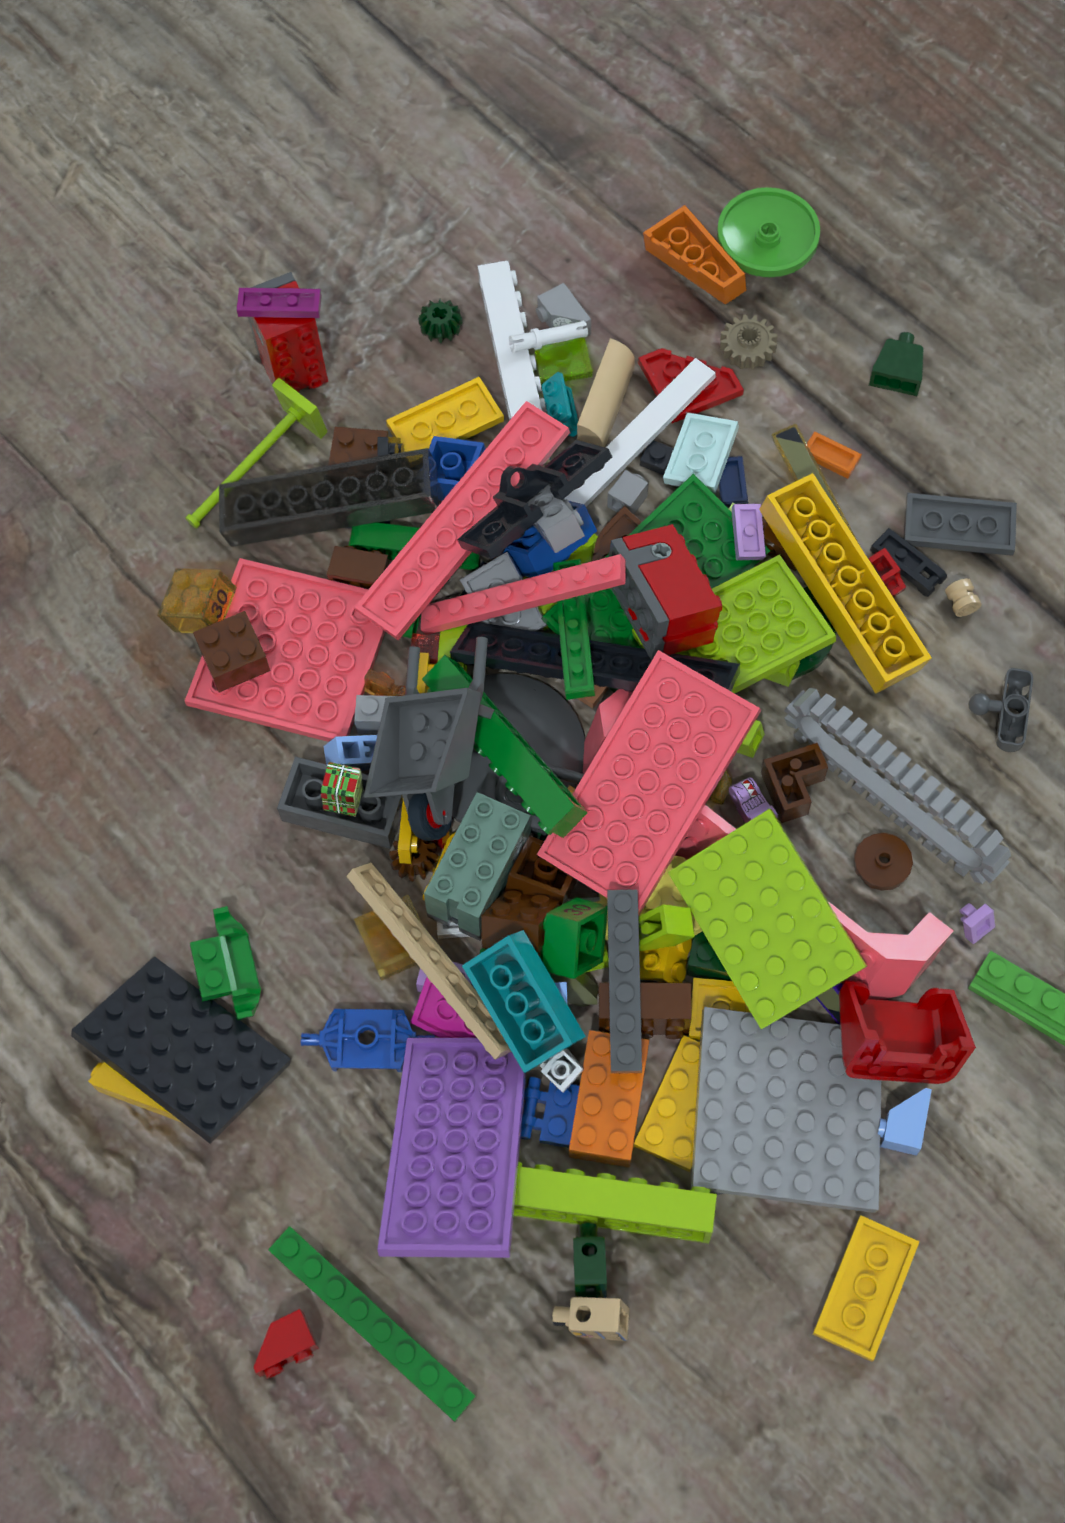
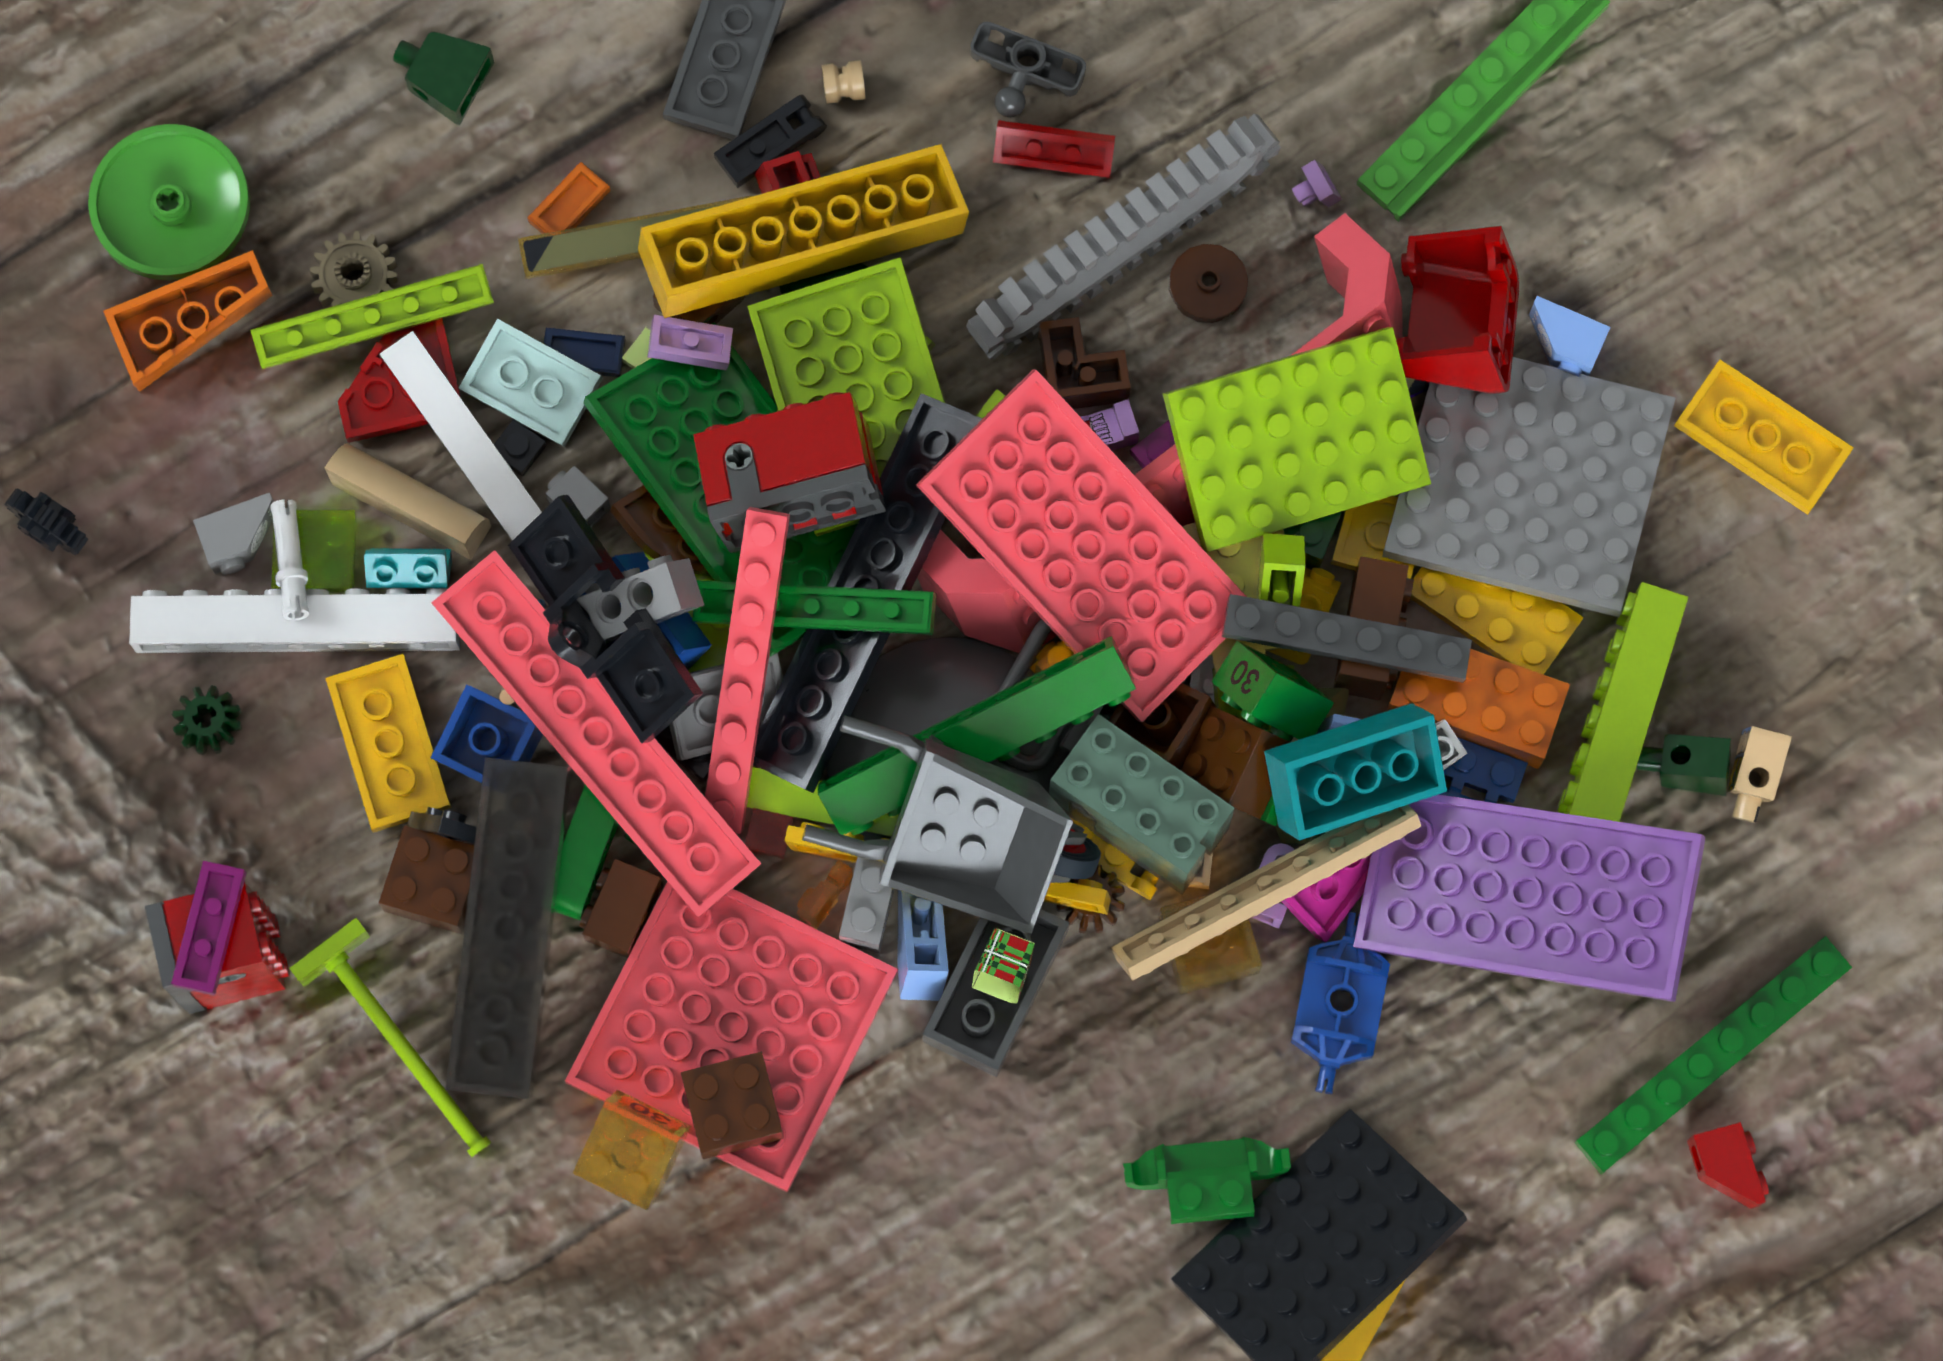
camera: 85 degrees left, 10 degrees up
none -> black gear [4,488,89,555]
none -> lime tile [250,264,494,369]
none -> red plate [993,120,1116,178]

